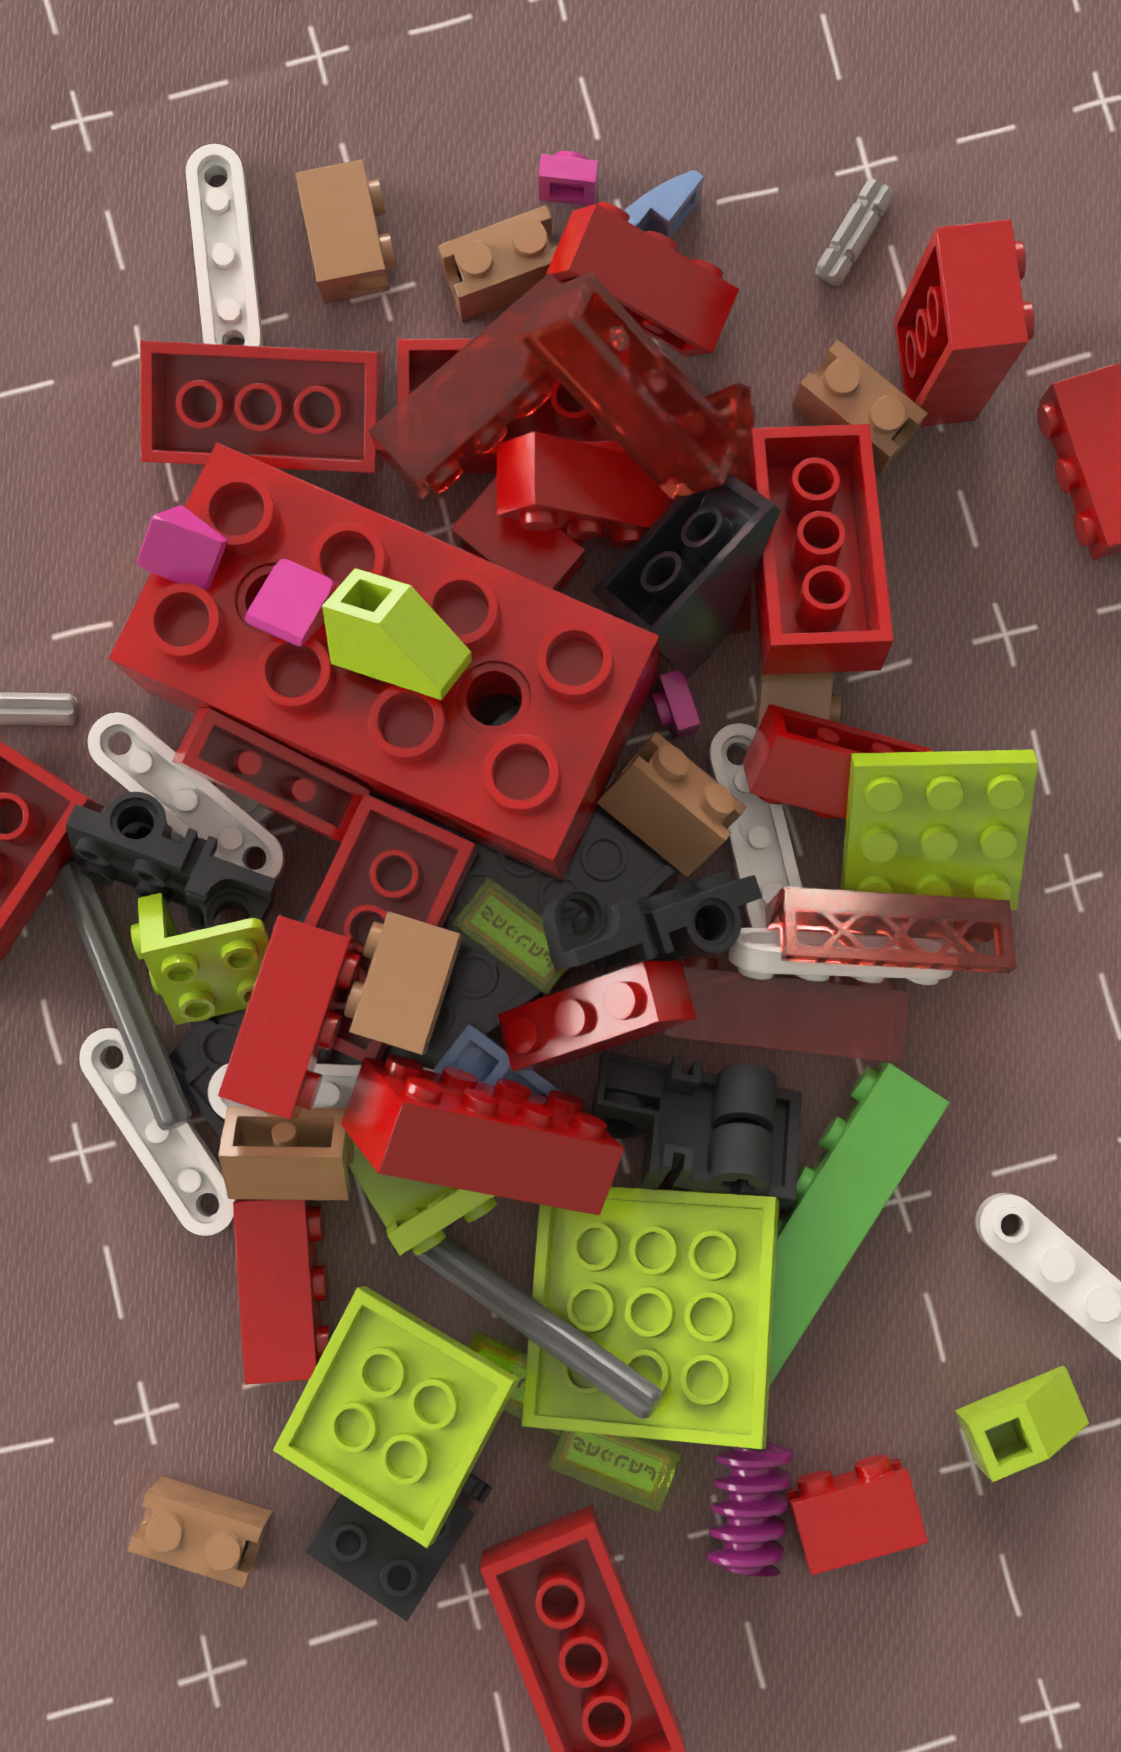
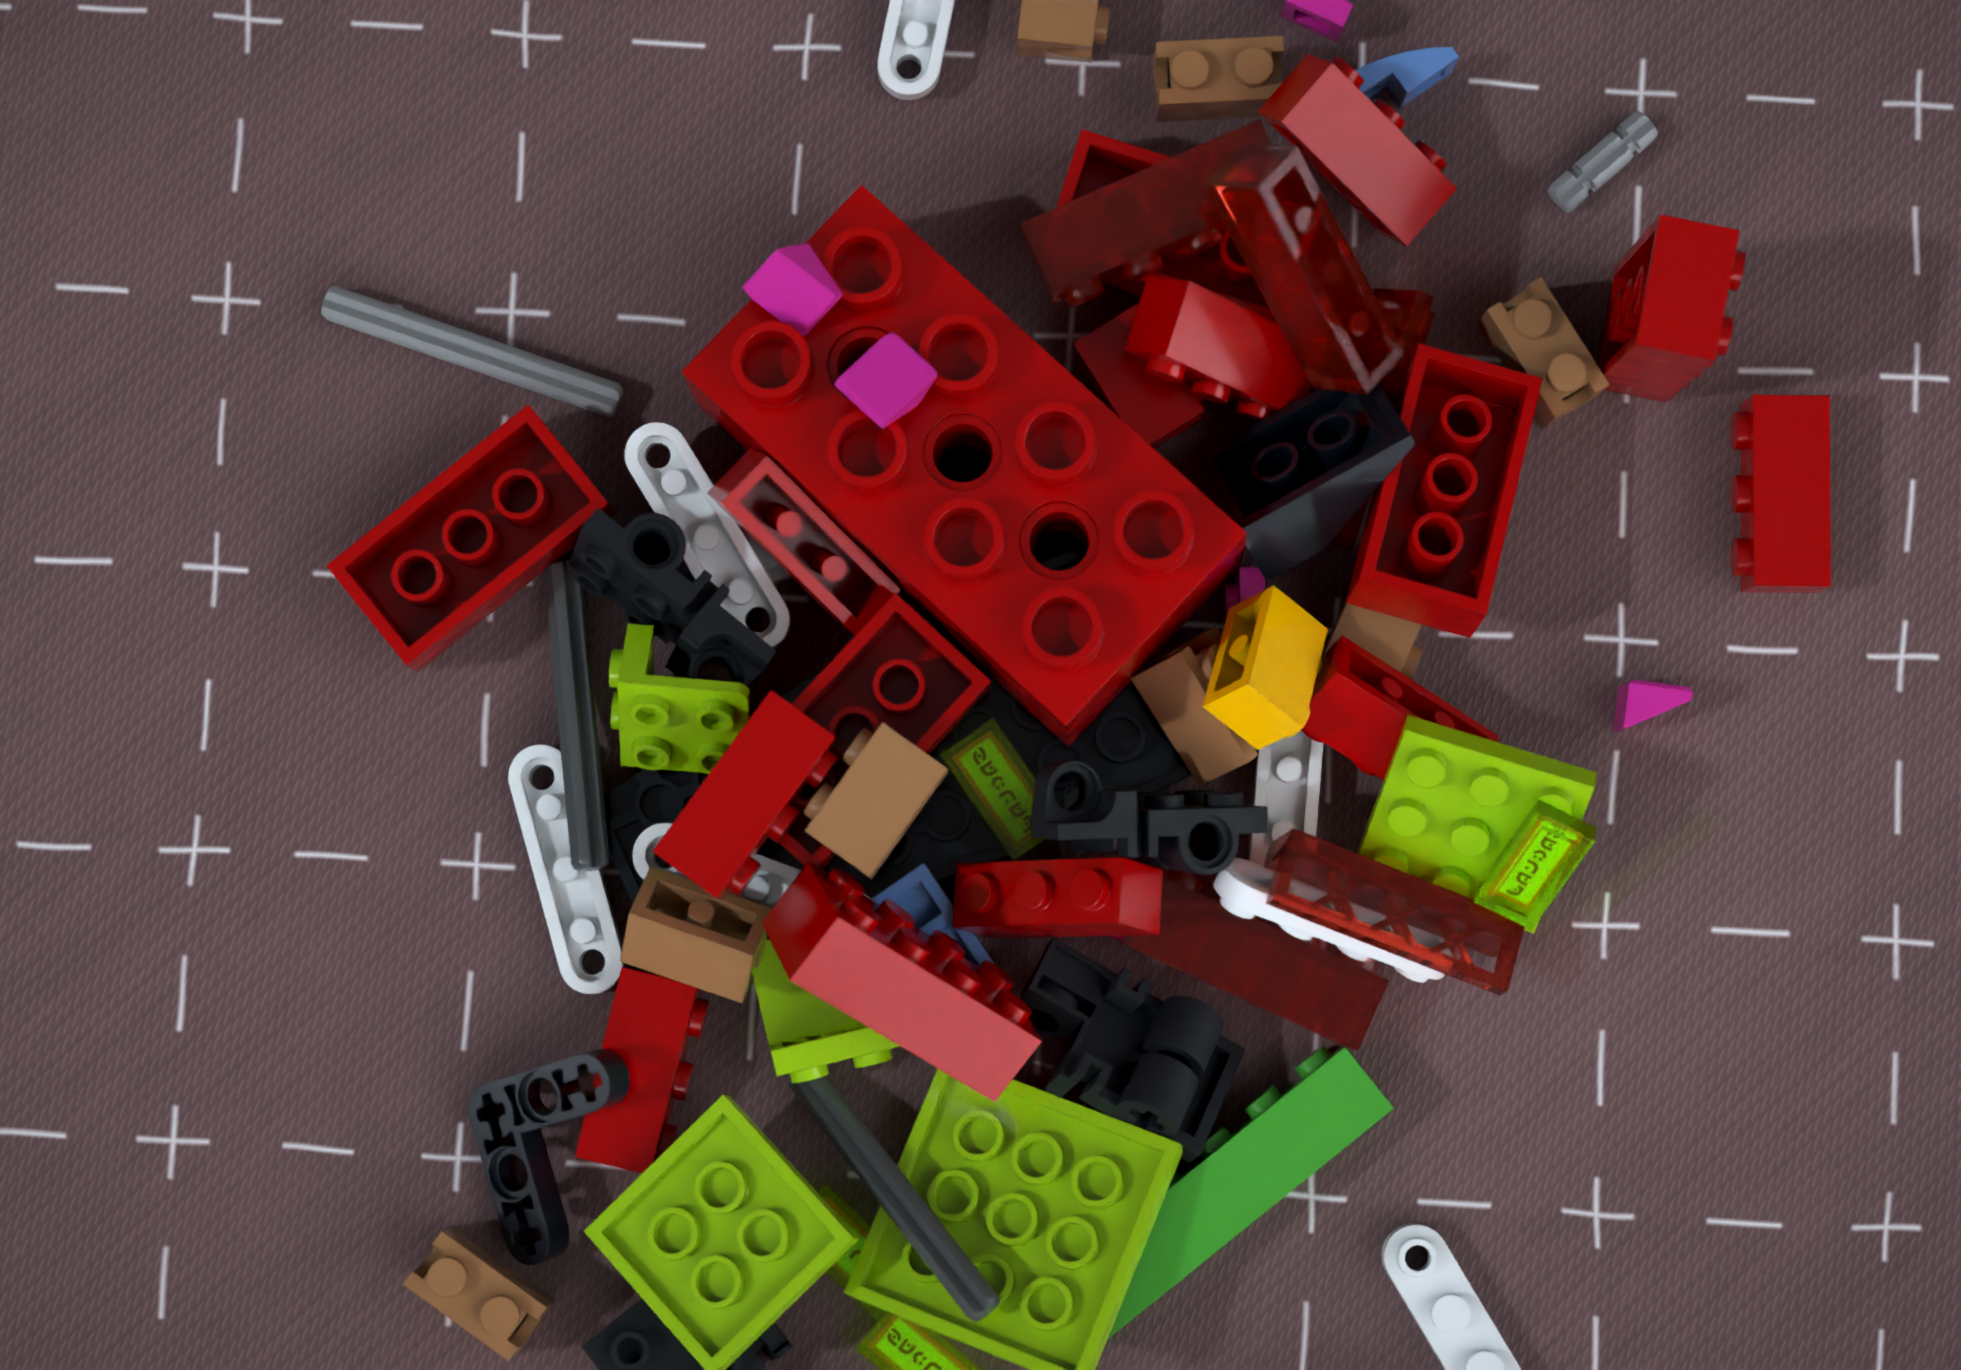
camera: 20 degrees right, 0 degrees up
red brick [140,340,385,473] -> none
lime slope [322,568,472,700] -> none
none -> black beam [468,1048,630,1265]
none -> yellow brick [1202,585,1328,750]
none -> clear neon green tile [1474,799,1597,930]
none -> dark pink slope [1613,679,1693,732]

